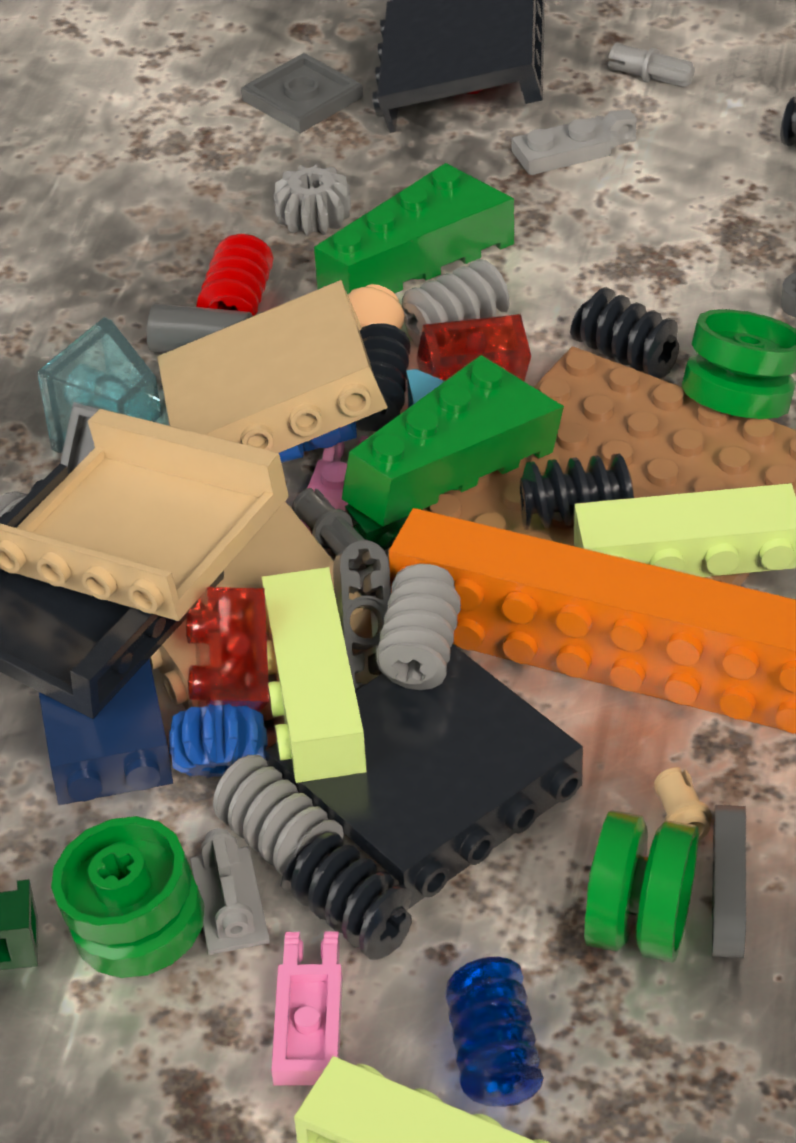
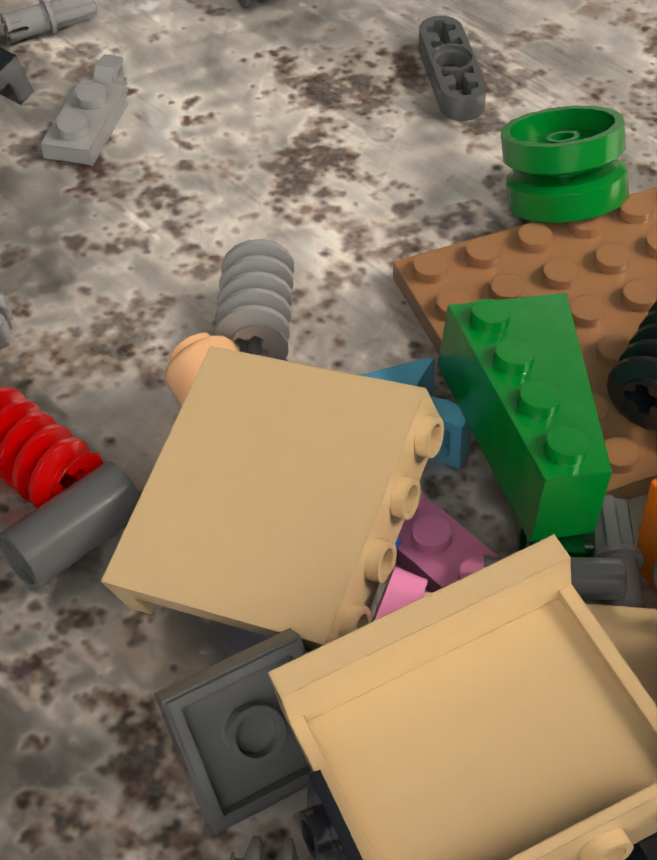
camera: 55 degrees left, 5 degrees up
clear light blue slope [37,317,162,453] -> none
green wedge [314,163,515,294] -> none
clear red brick [416,314,531,381] -> none
black piece [570,287,679,379] -> none

